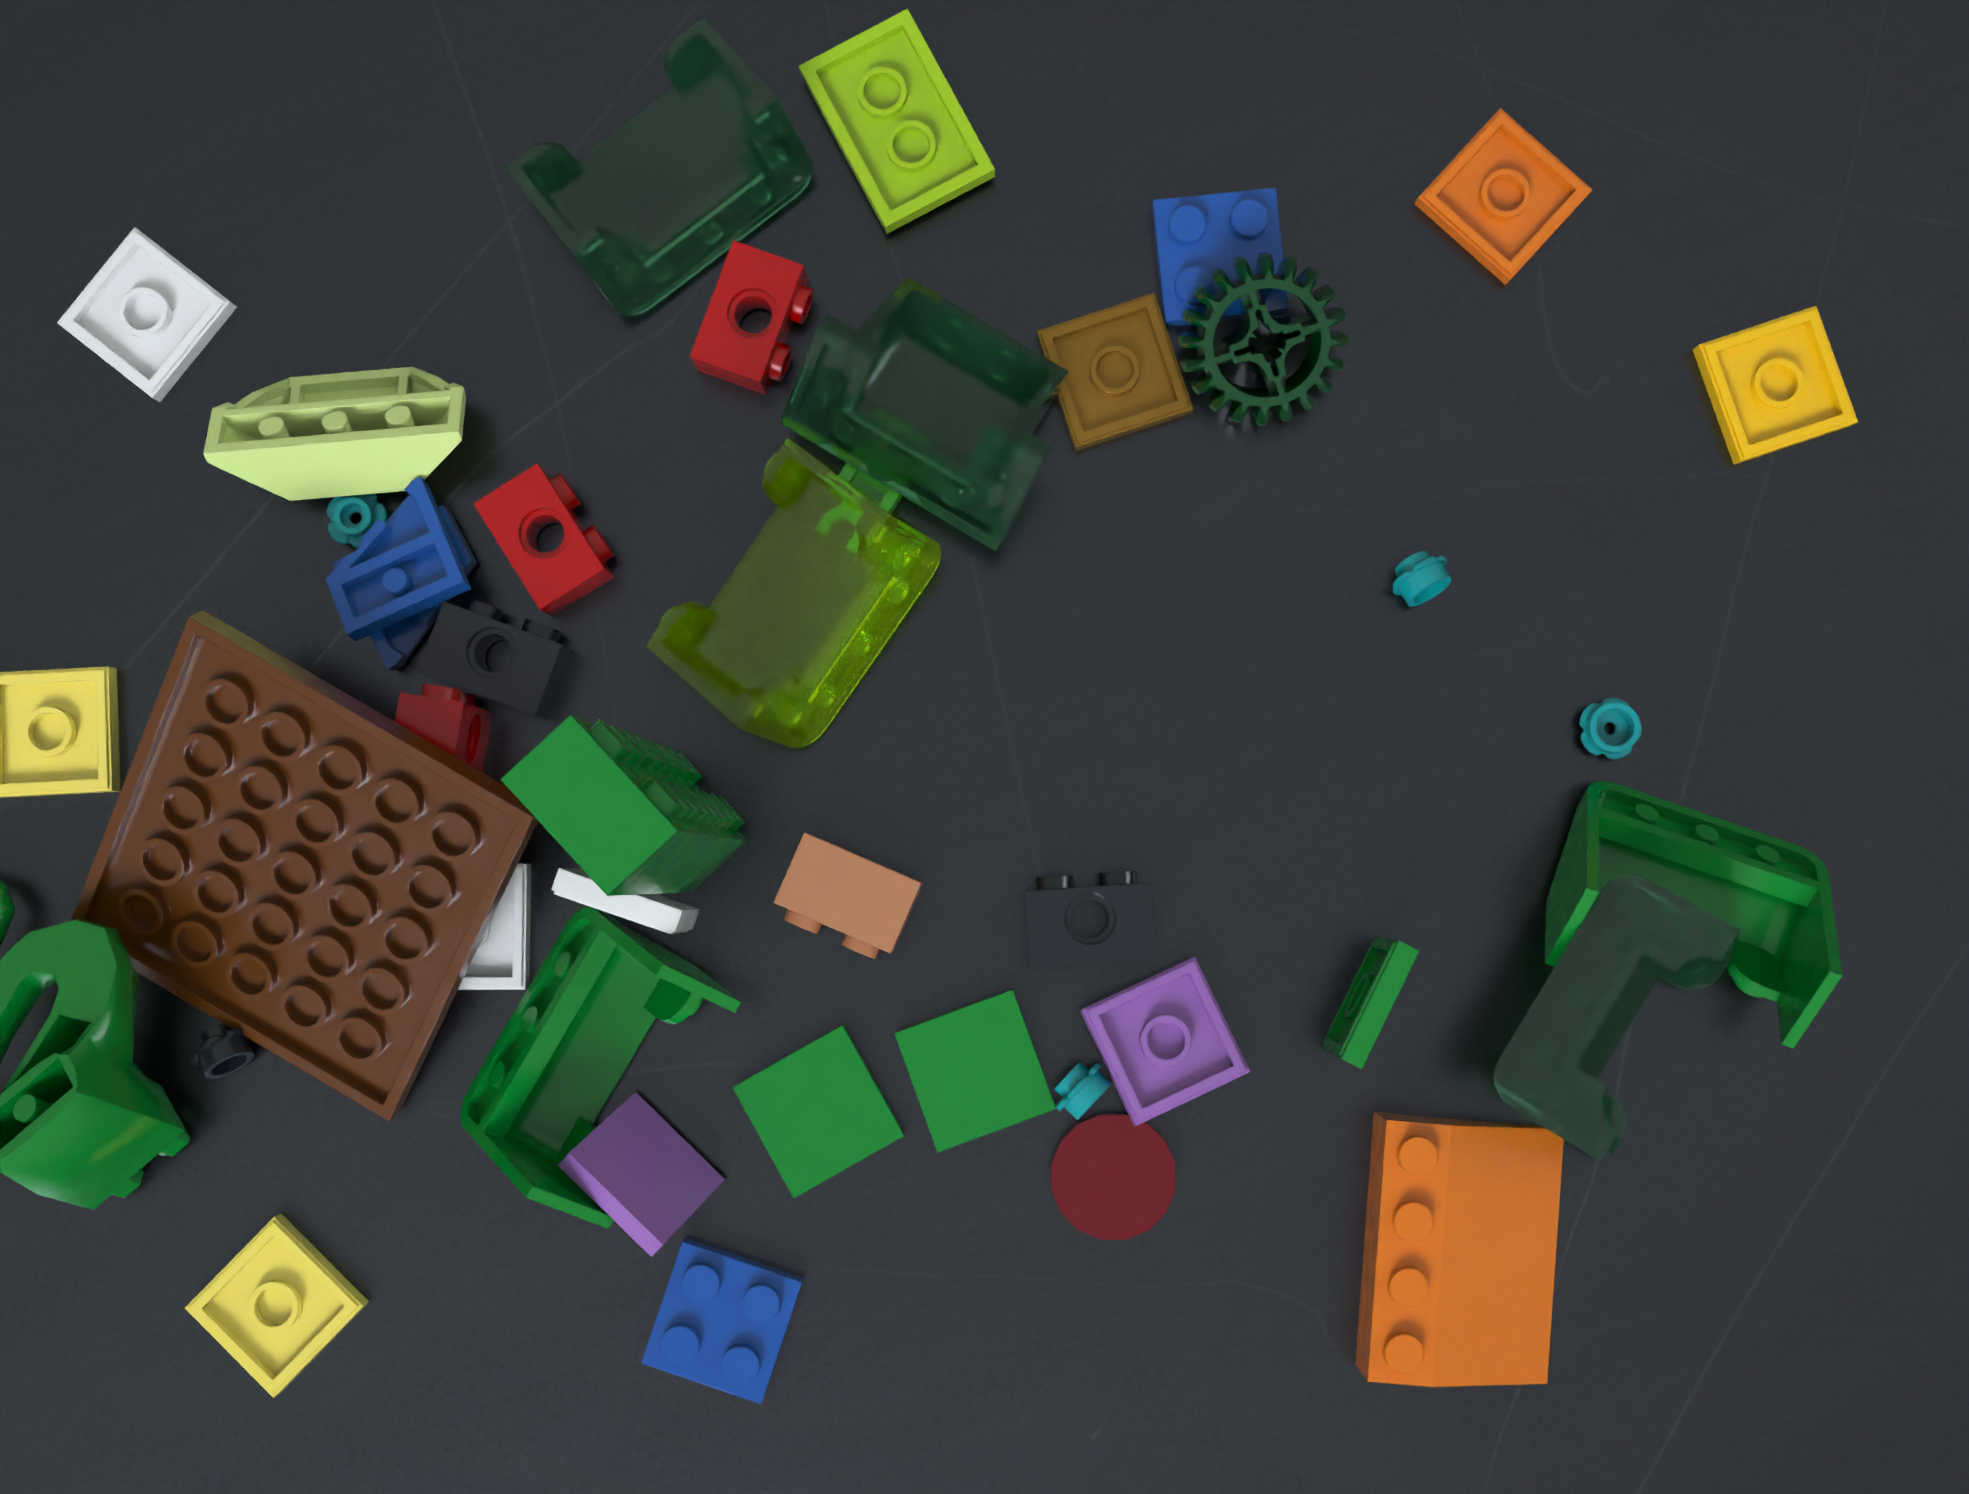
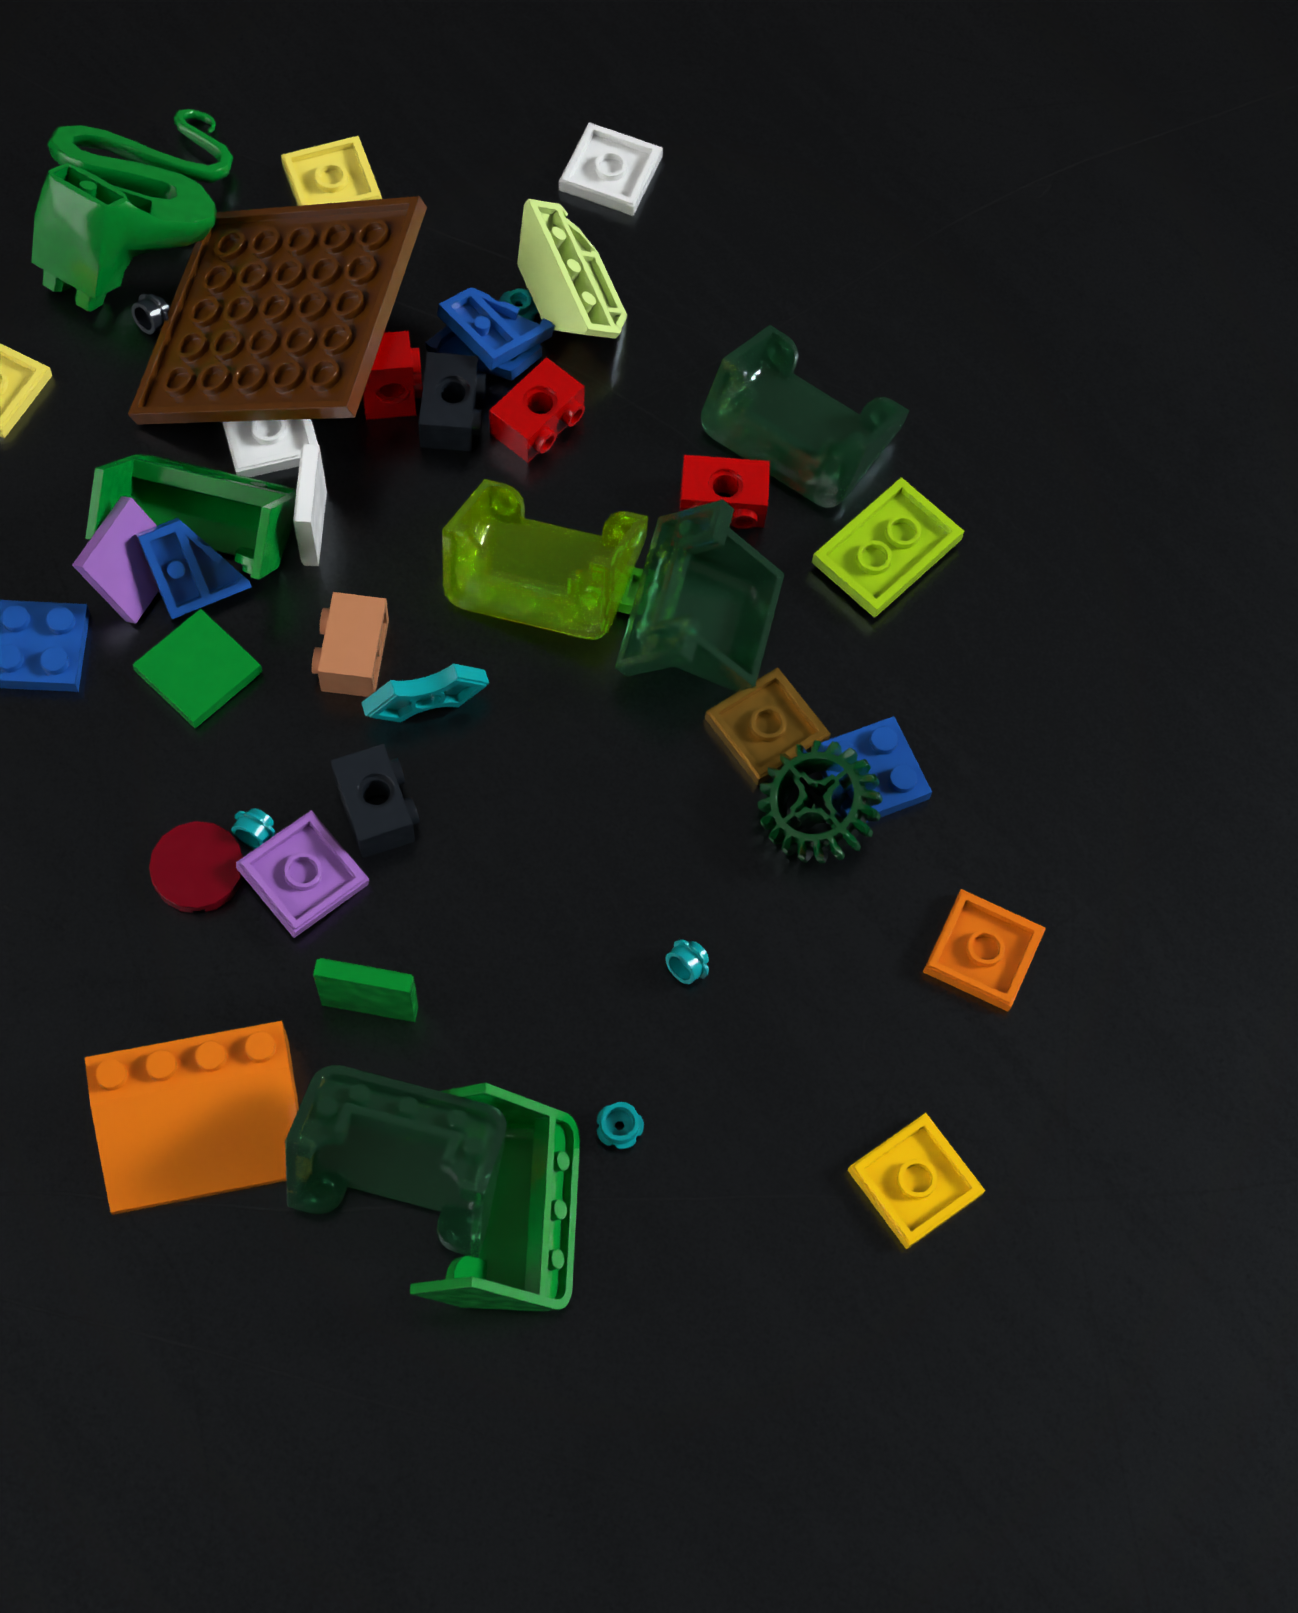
camera: 60 degrees right, 20 degrees down
green brick [500,715,748,896] -> none
green tile [894,989,1056,1153] -> none
none -> blue wing [136,518,252,619]
none -> teal tile [361,663,489,723]

